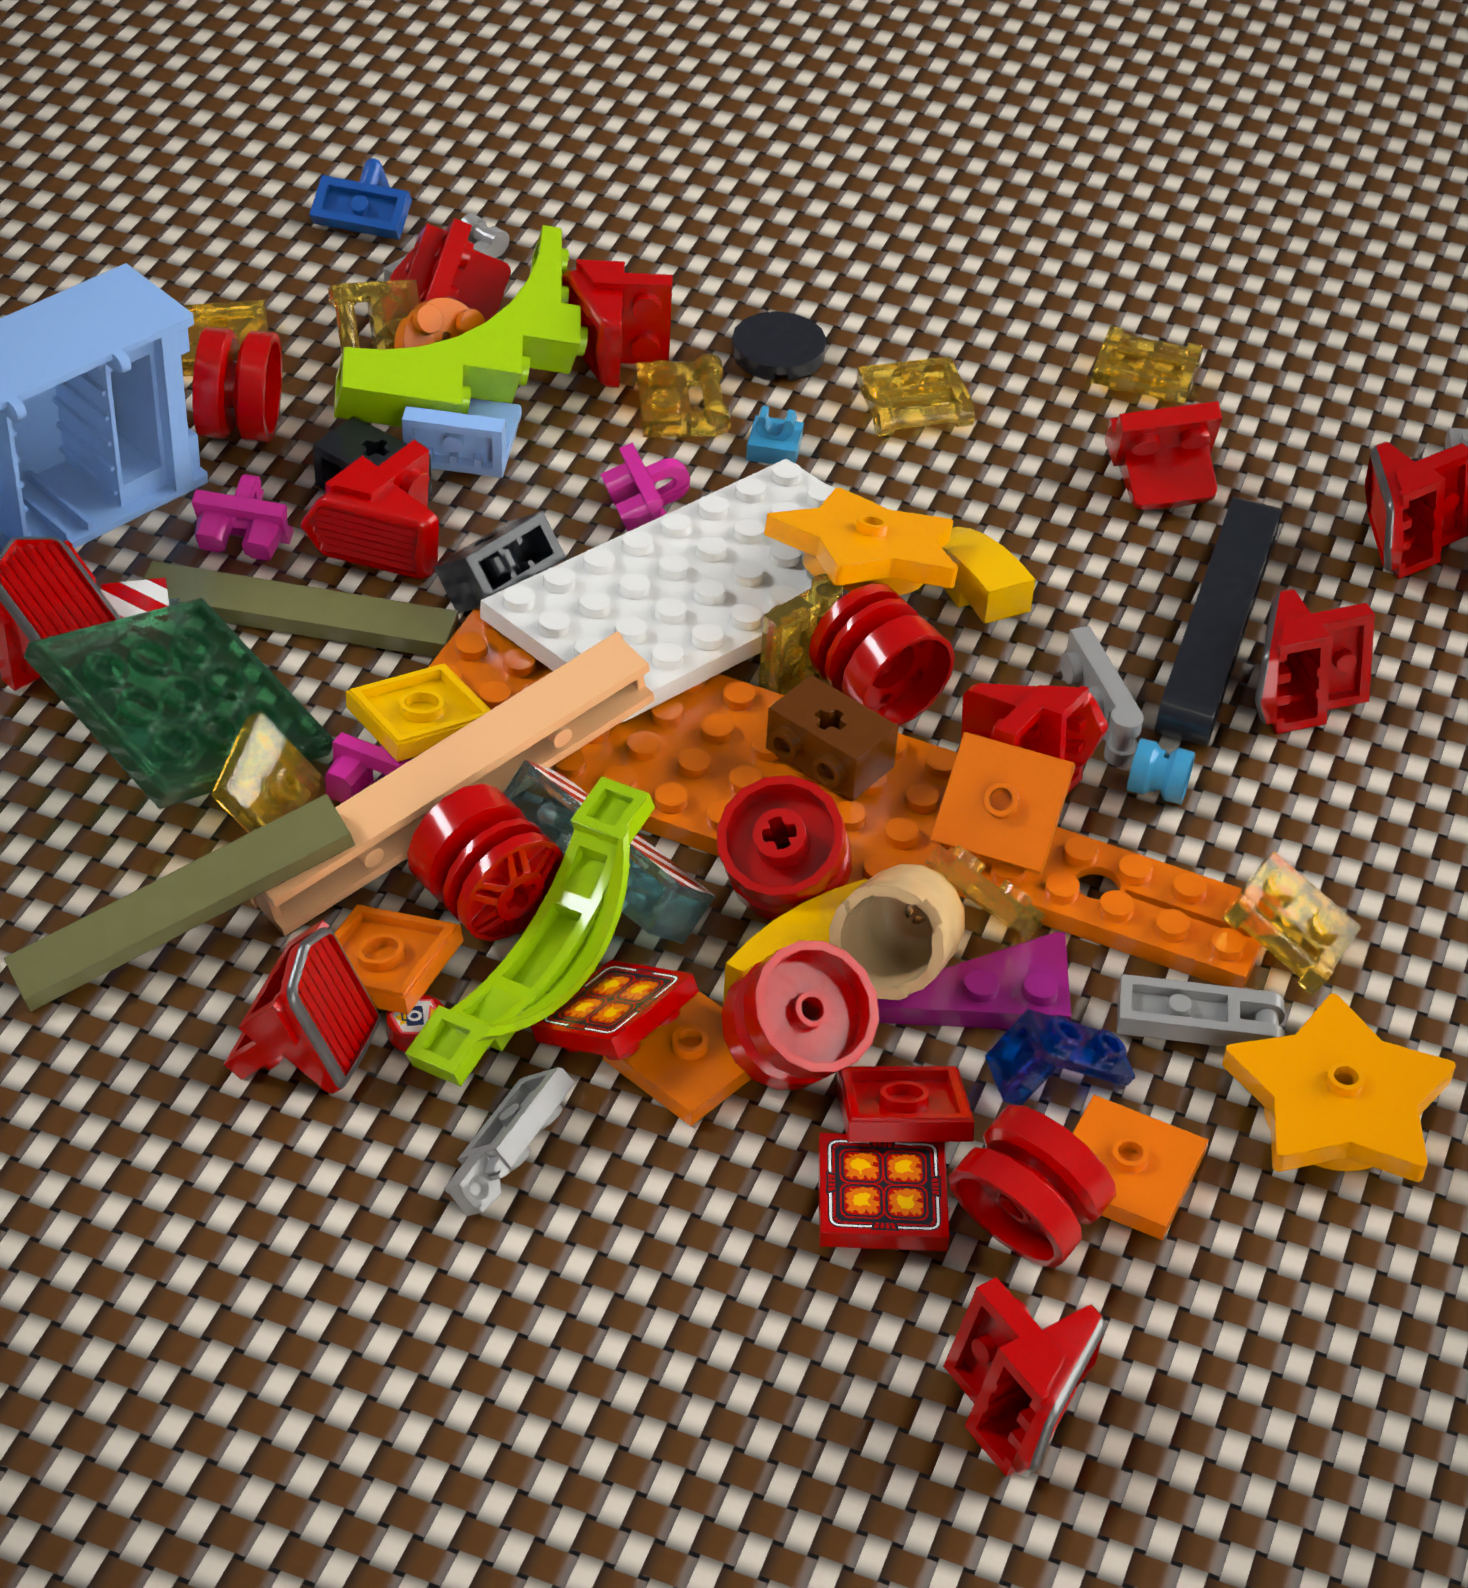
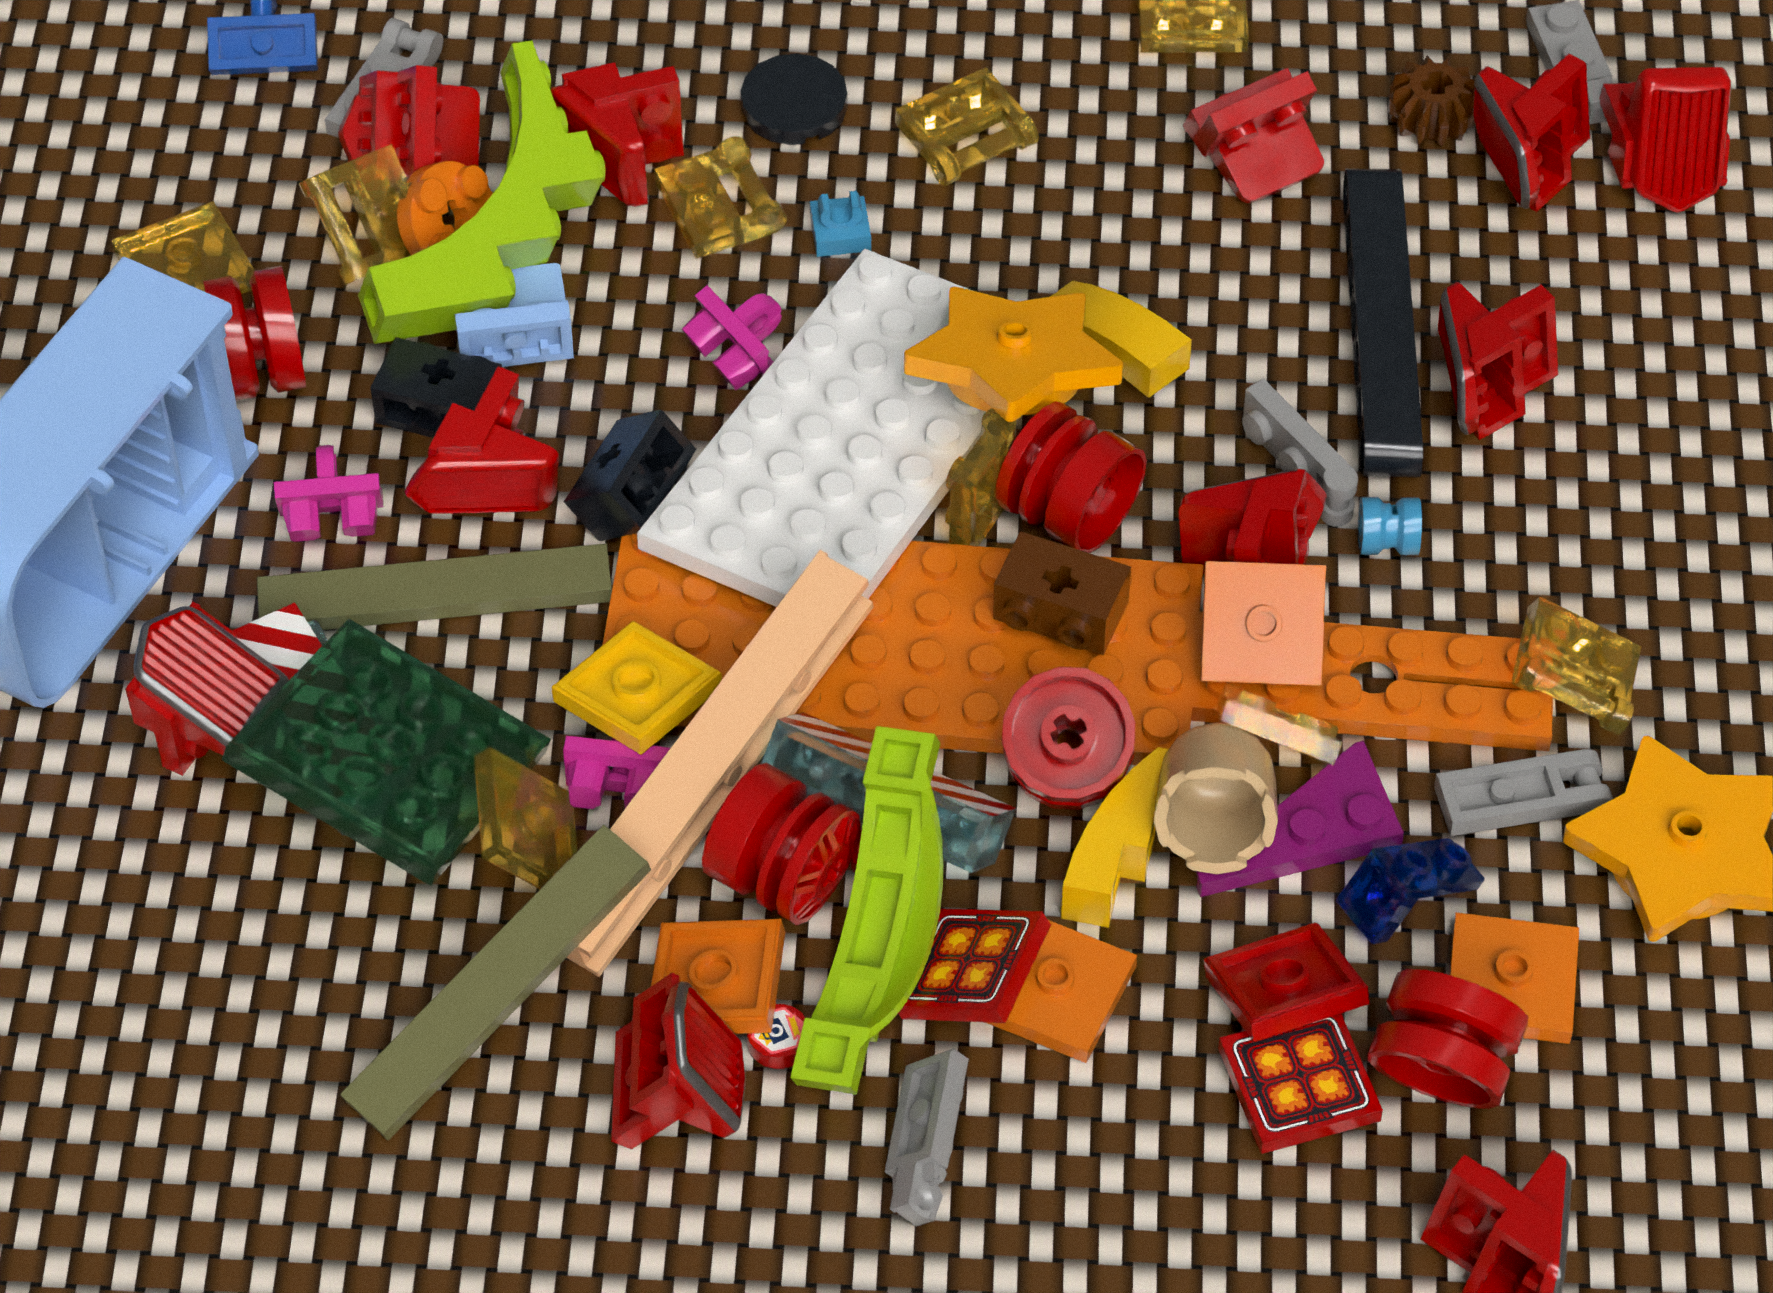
camera: 15 degrees left, 10 degrees up
wheel [721,940,879,1090] -> none
none -> reddish brown gear [1388,56,1475,148]

